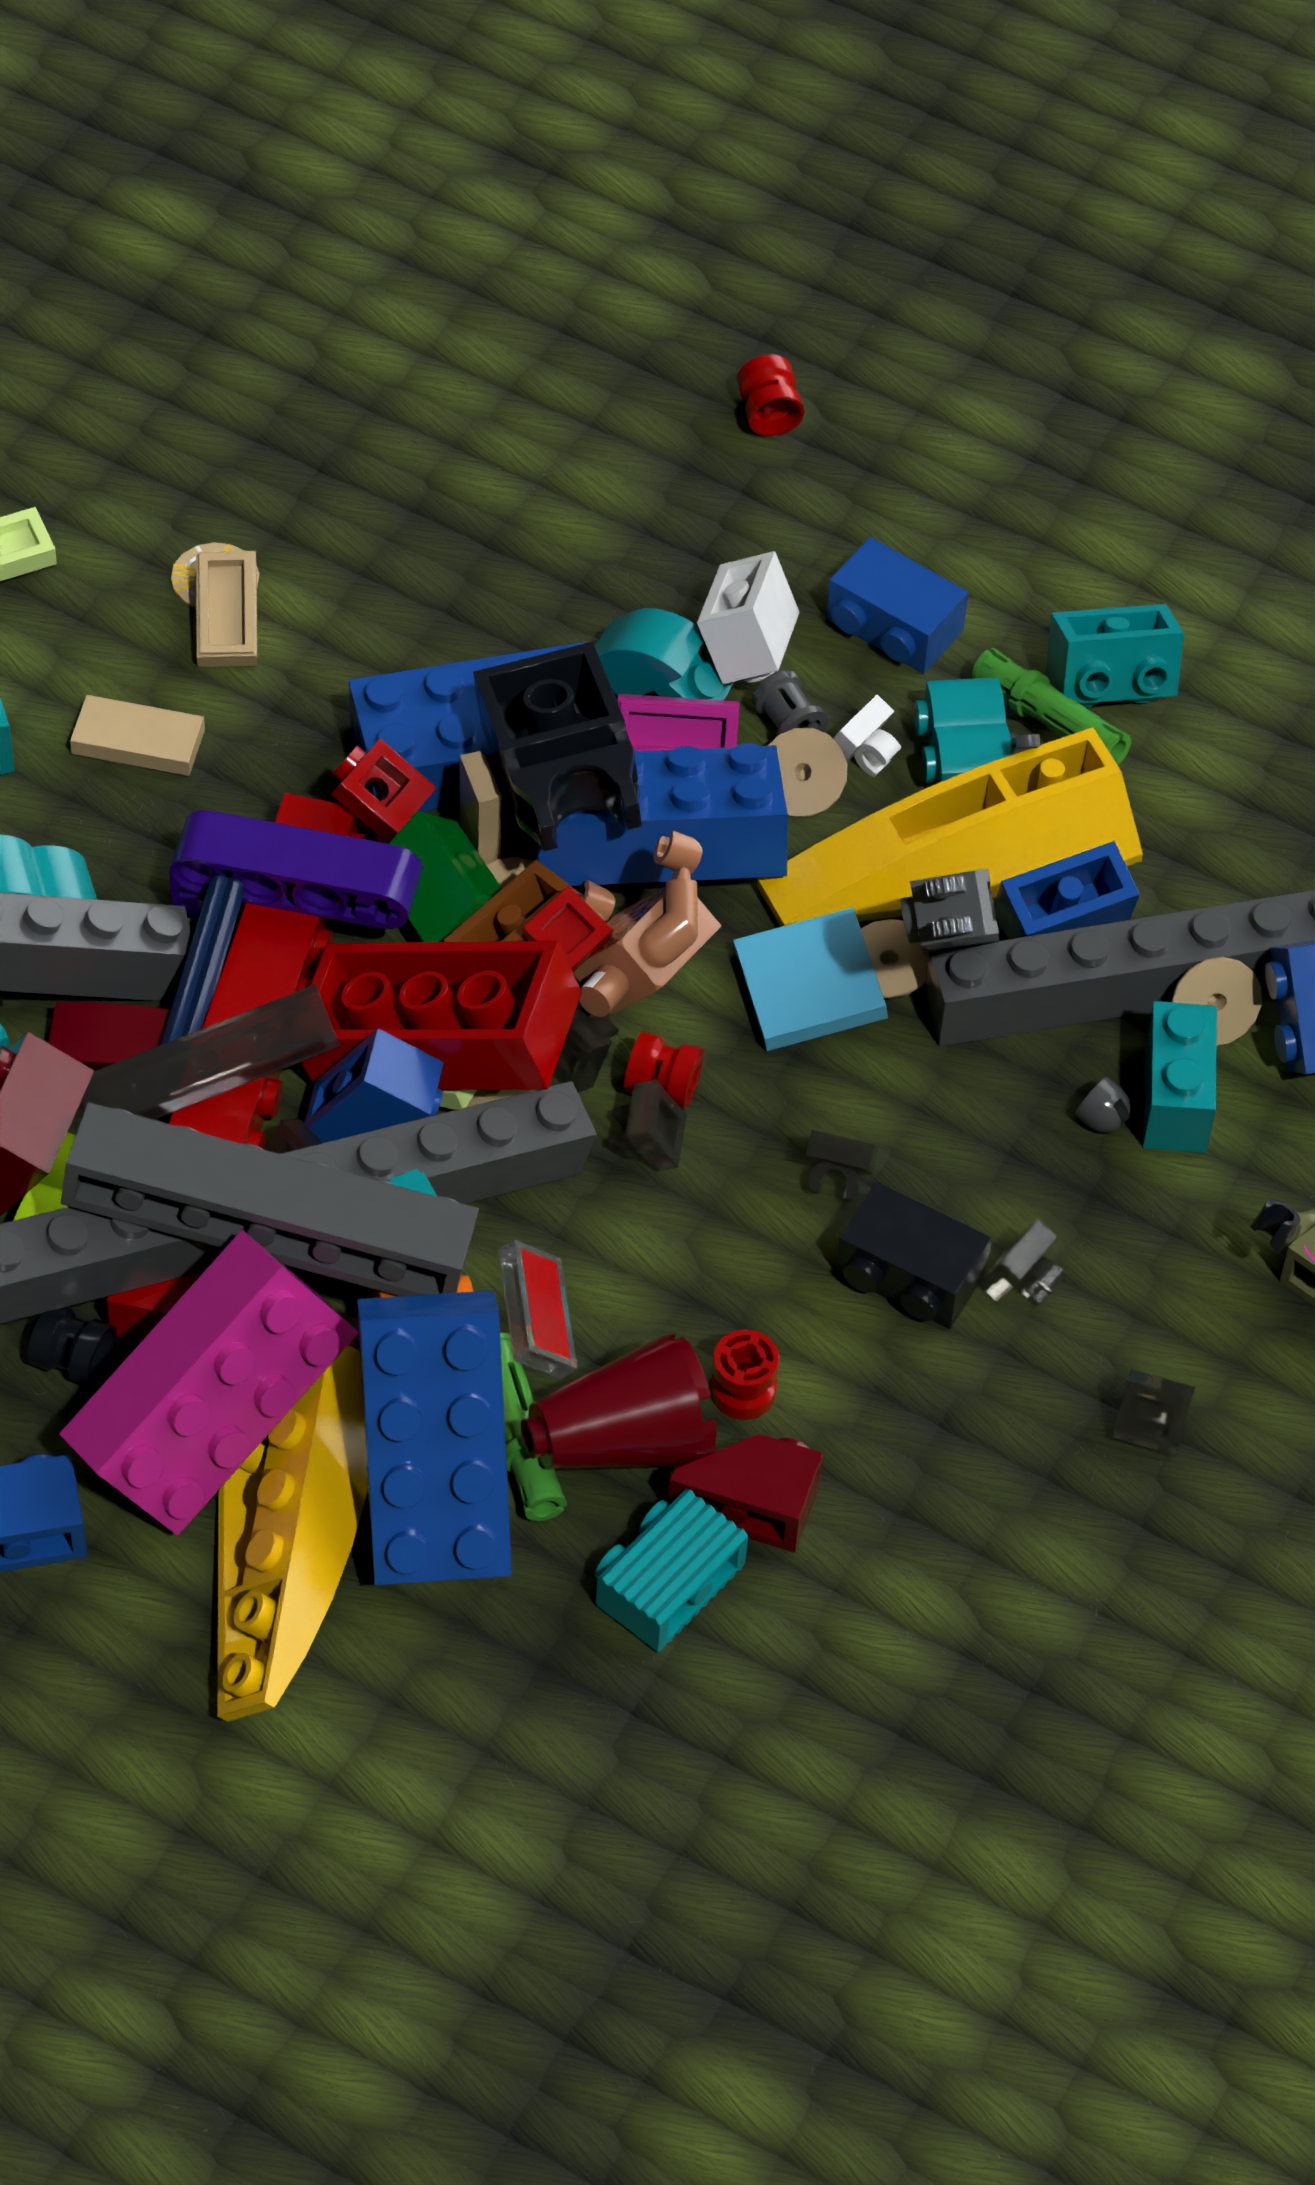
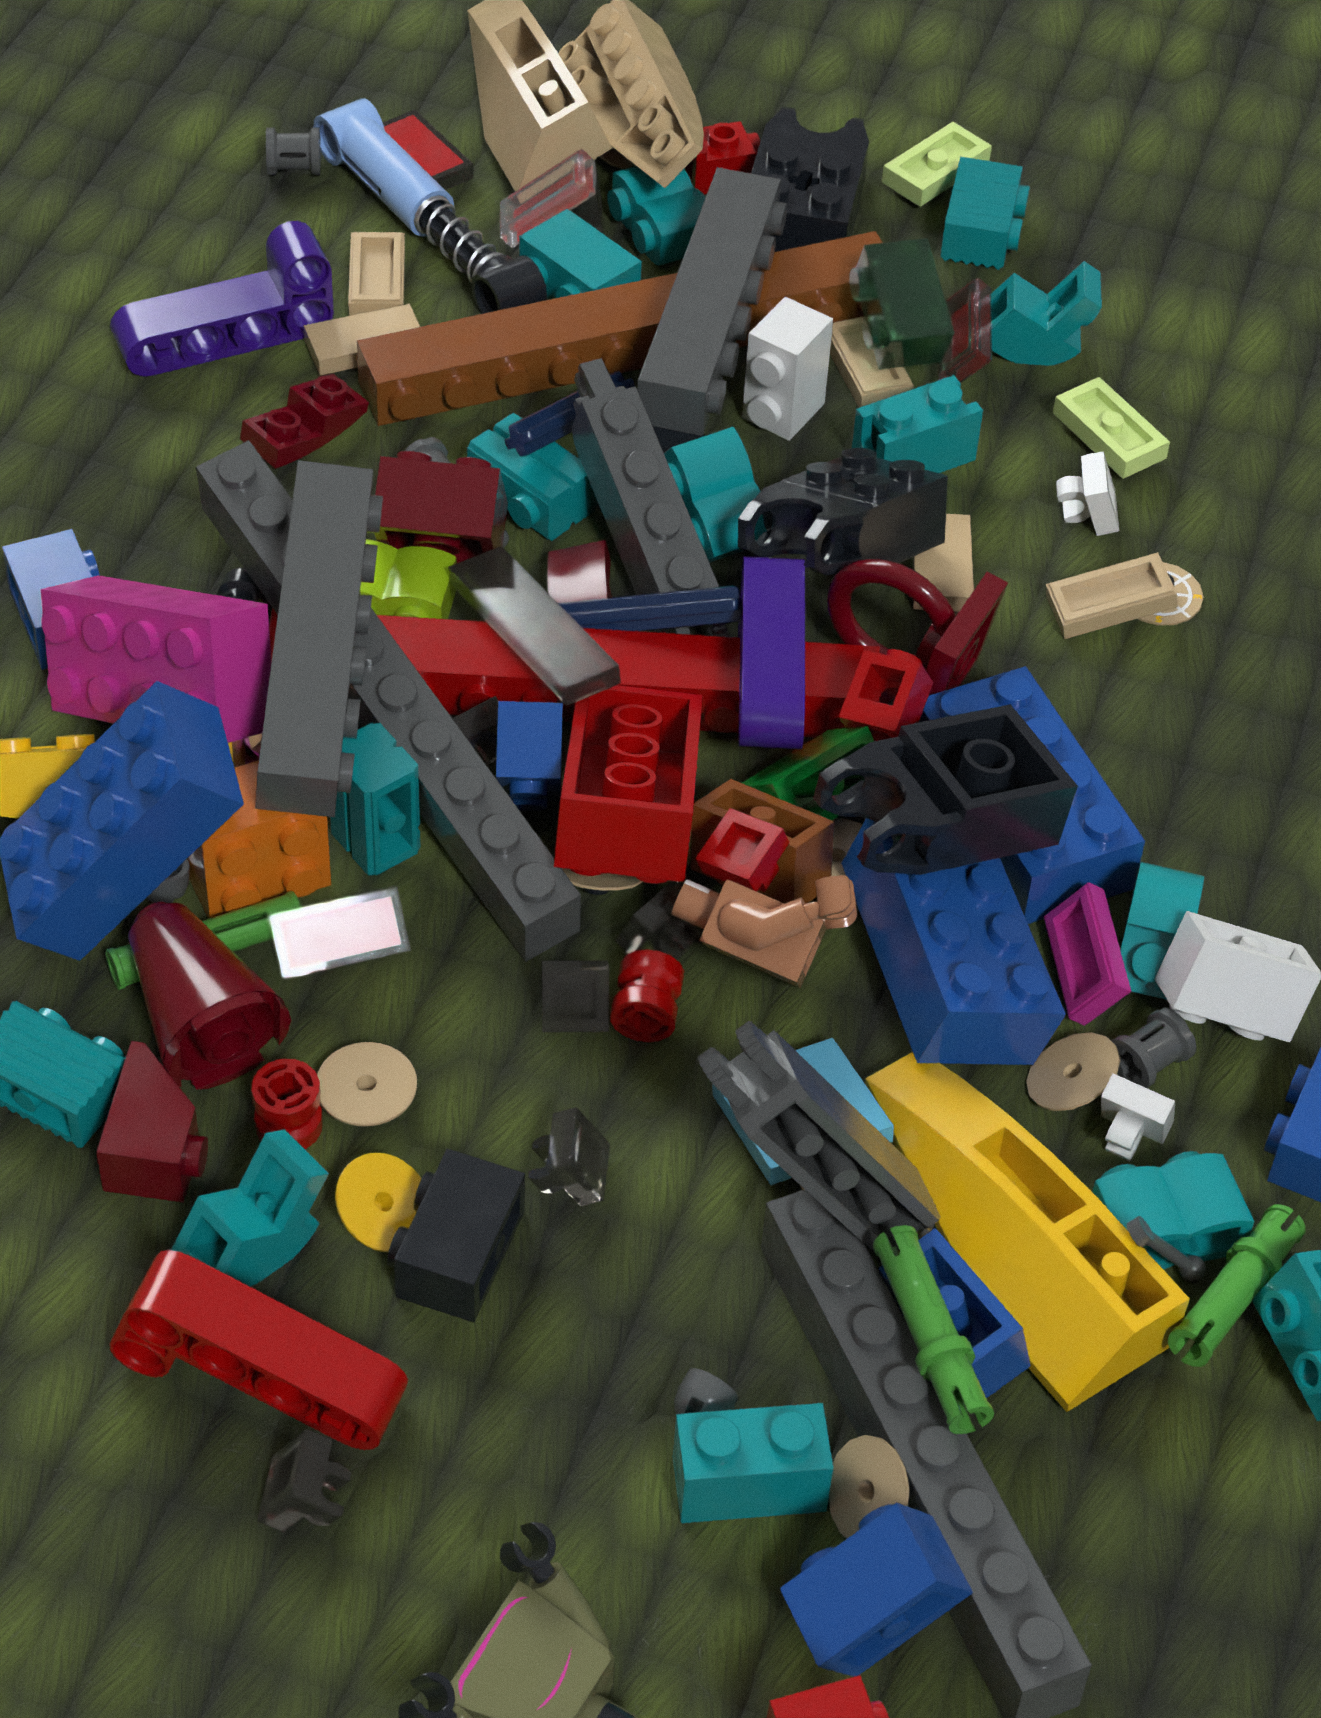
camera: 80 degrees right, 5 degrees down
clear smoke tile [978,1220,1066,1306] -> none
none -> red beam [110,1250,408,1450]
none -> teal brick [171,1129,329,1286]
none -> tan piece [317,1042,417,1126]
none -> yellow piece [335,1153,421,1252]
none -> black brick [738,448,948,575]
none -> dark red tile [827,559,1008,695]
none -> bright green pin [872,1225,994,1434]
none -> white tile [1056,451,1119,536]

